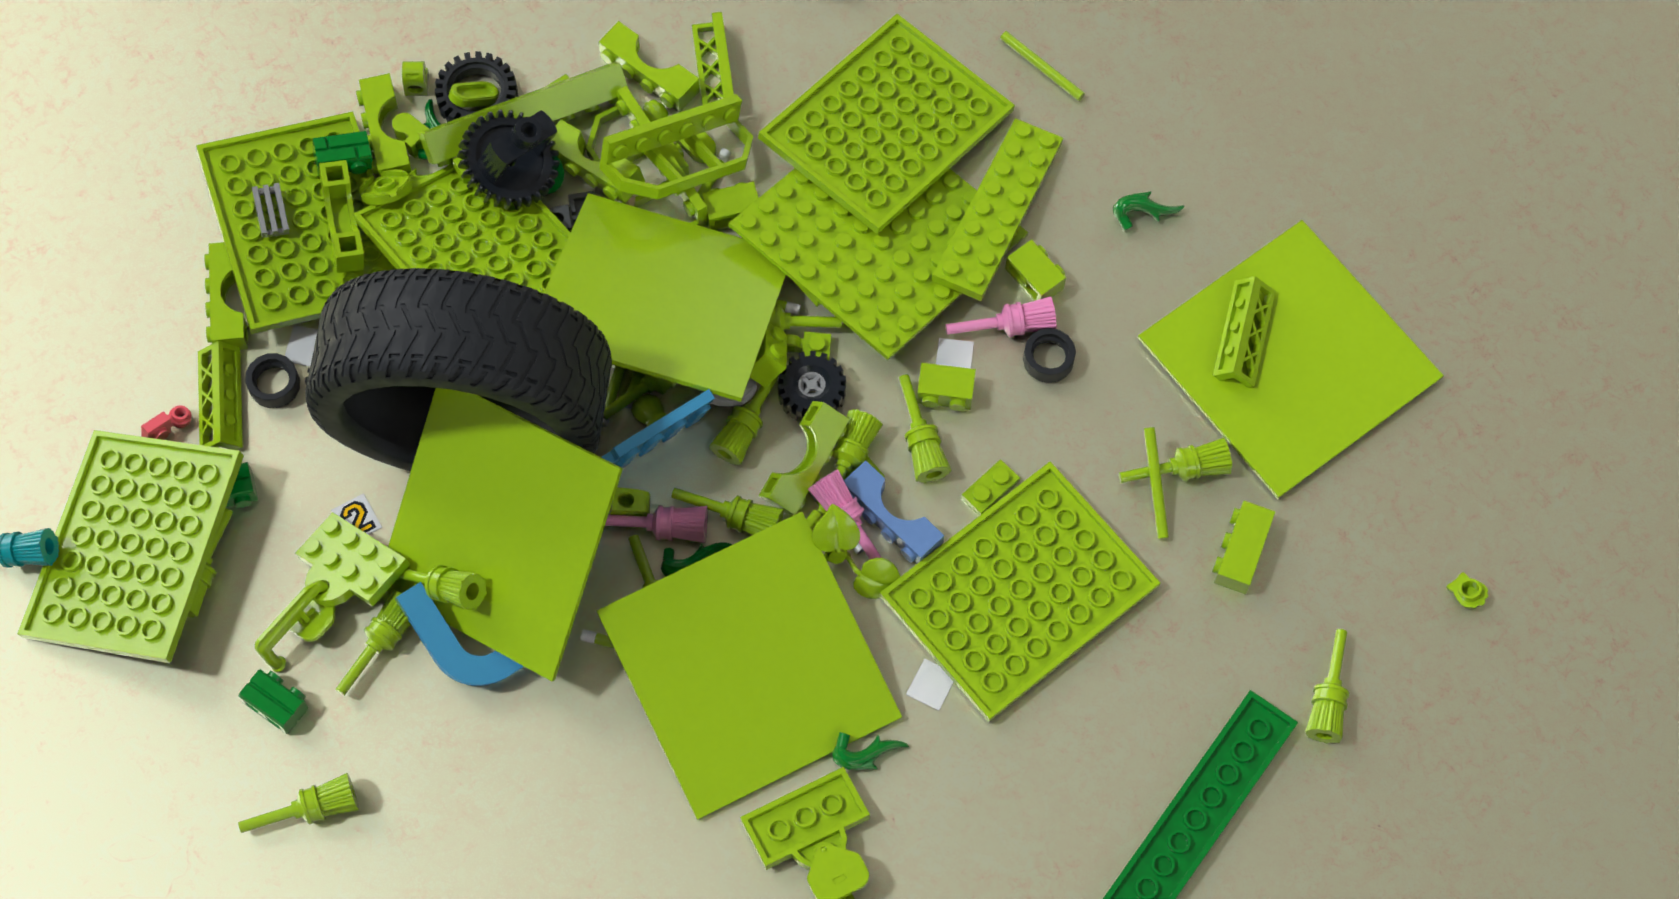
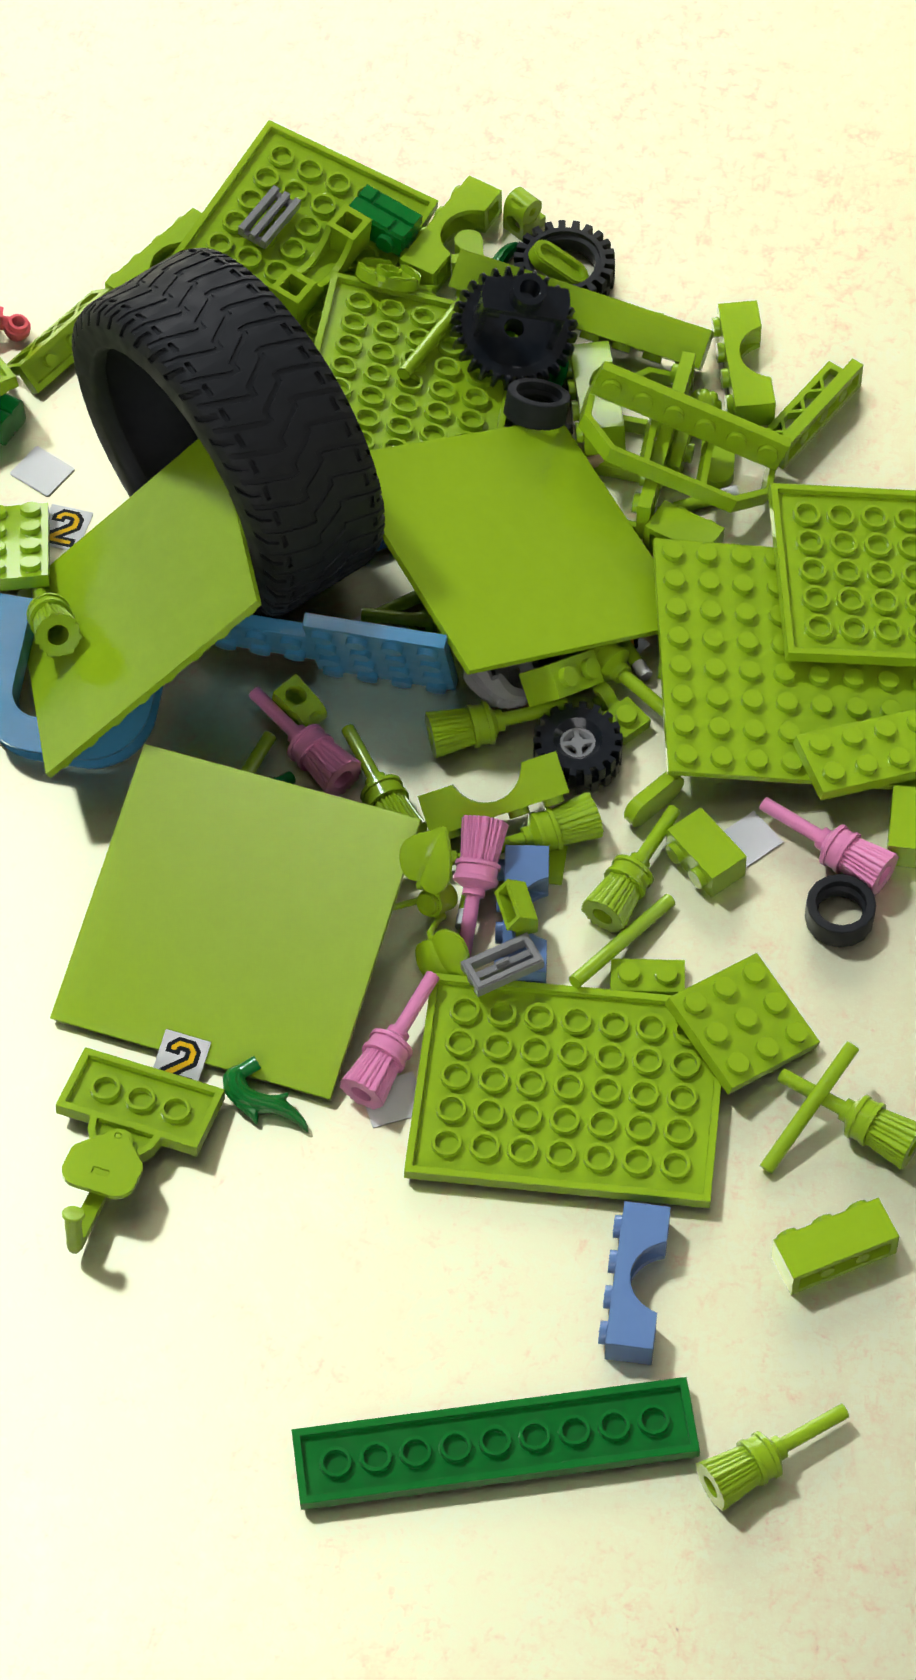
camera: 50 degrees right, 10 degrees down
none -> white sticker [10,446,74,496]
none -> sticker [153,1029,211,1081]
none -> bright pink piece [340,971,439,1110]
none -> lime bar [397,297,461,380]
none -> light grey tile [461,932,544,997]
none -> lime piece [494,879,538,937]
none -> black tyre [503,378,571,431]
none -> lime bar [569,894,675,988]
none -> medium blue arch [598,1201,671,1365]
none -> lime tile [624,771,684,827]
none -> lime plate [665,953,820,1095]

